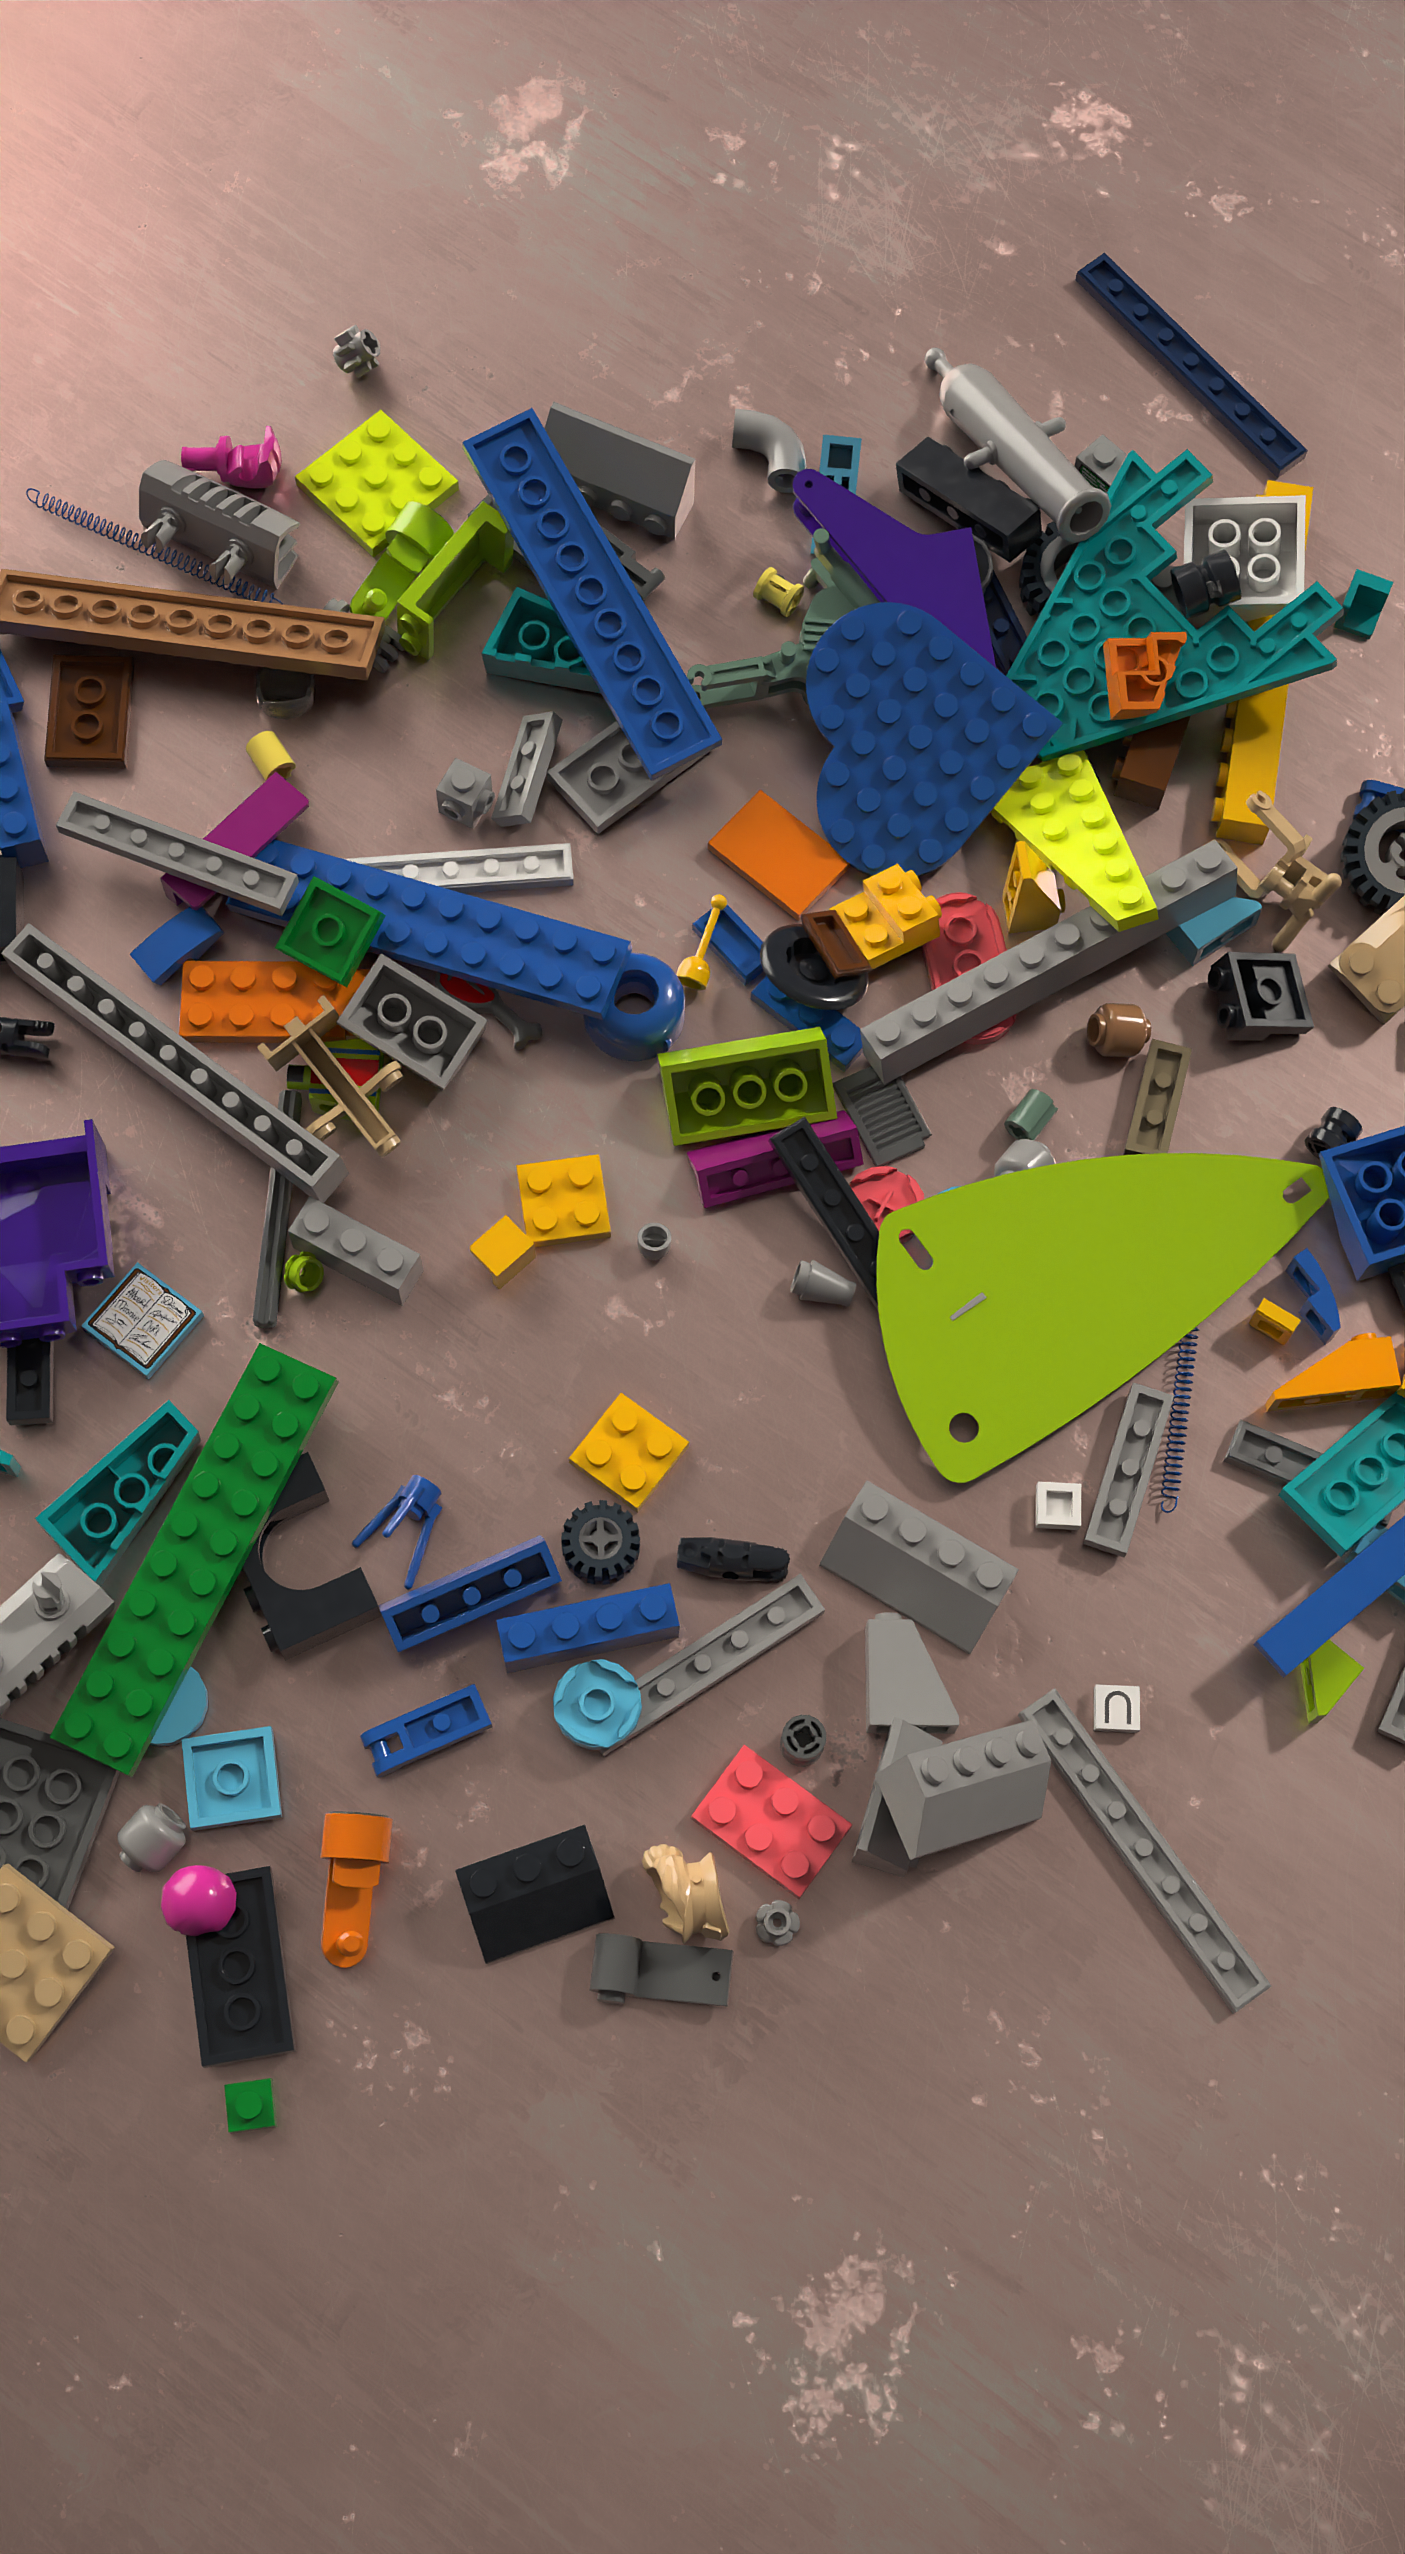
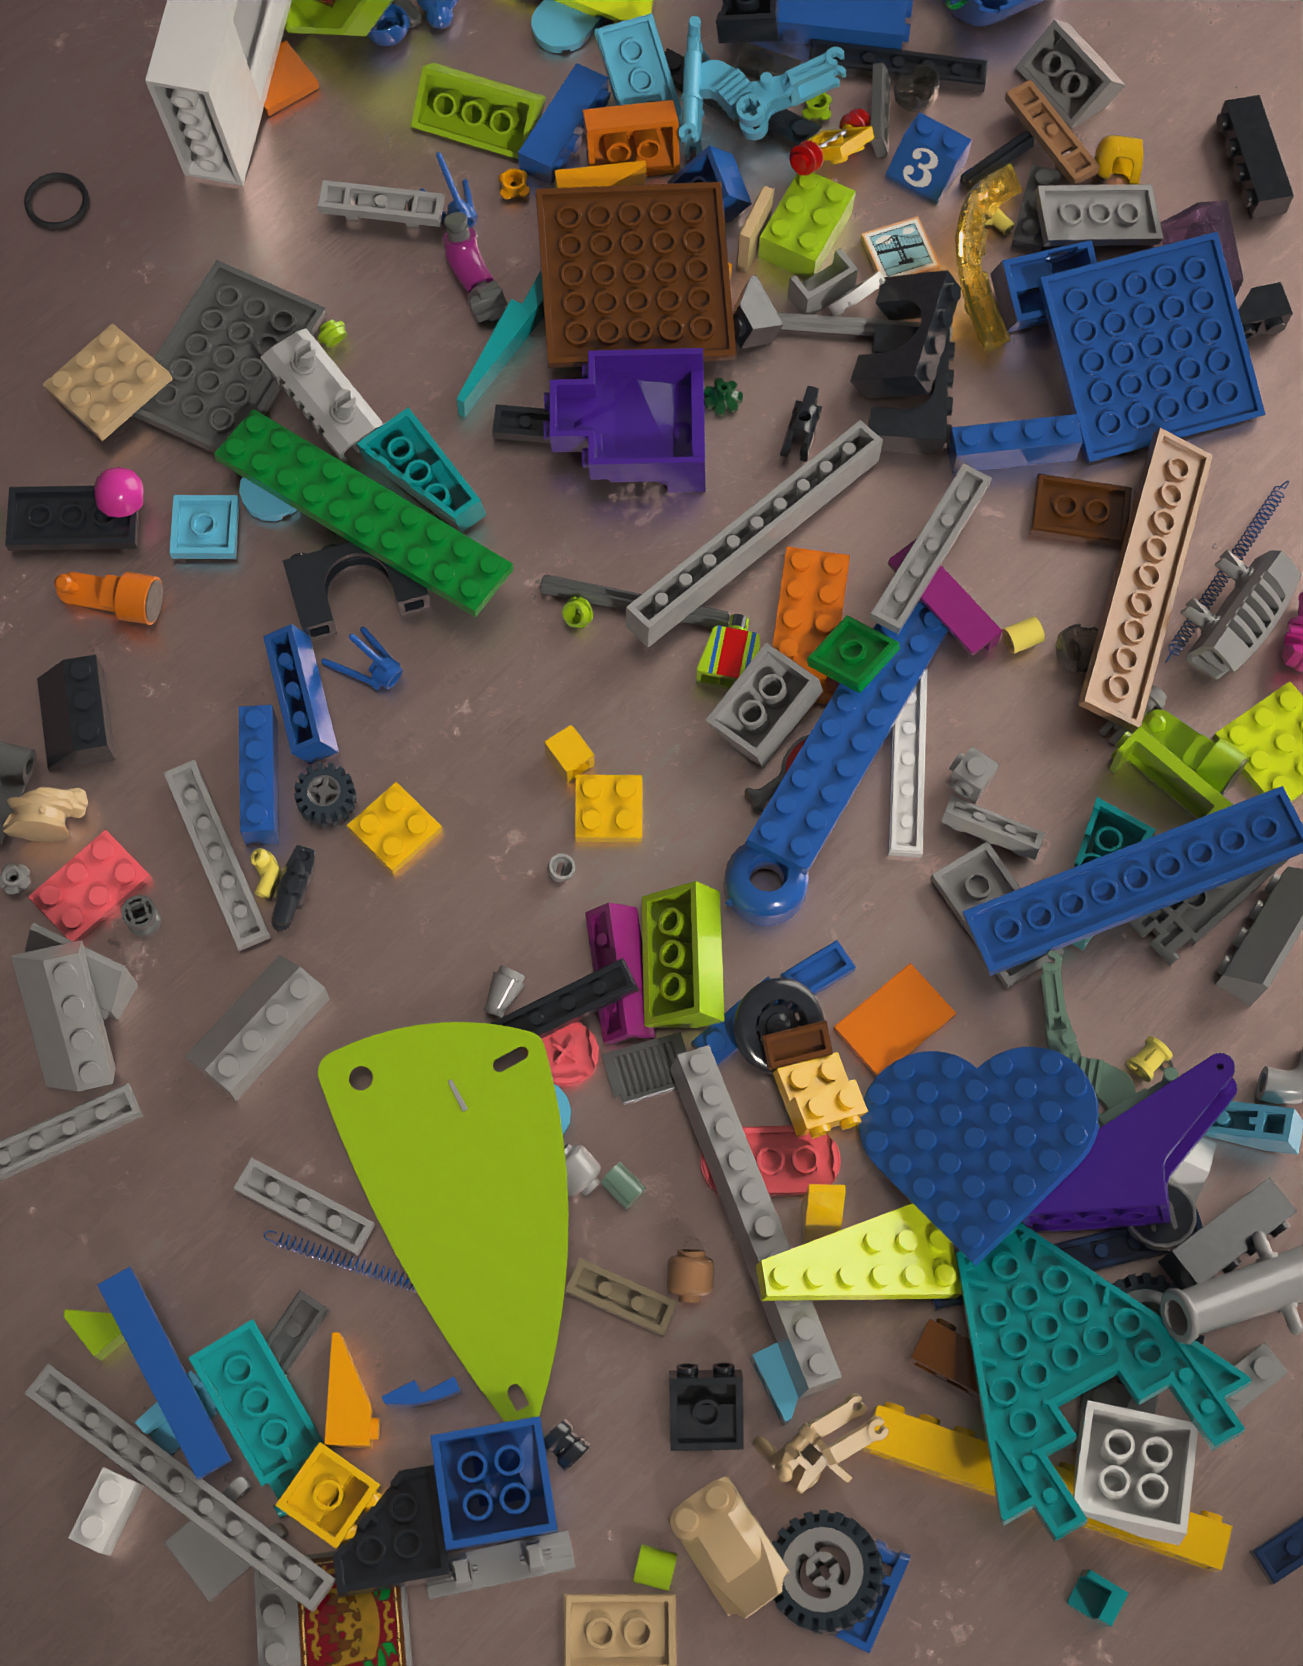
camera: 100 degrees right, 0 degrees up
tile [81,1262,204,1380] -> none
light grey head [117,1803,186,1872] -> none
blue slope [130,906,225,986] -> none
tan piece [257,995,404,1158] -> none
light grey brick [288,1196,423,1306] -> none
blue plate [360,1684,492,1778] -> none
medium azure tile [553,1659,642,1750] -> none
yellow hinge [676,894,727,990] -> none
light grey slope [865,1613,959,1734] -> none
white plate [1036,1481,1081,1530] -> none
white tile [1094,1684,1140,1733] -> none
orange slope [1103,632,1187,720] -> none
black wheel [1170,550,1242,619] -> none
yellow tile [1249,1298,1301,1345] -> none
none -> light yellow arm [250,848,281,900]

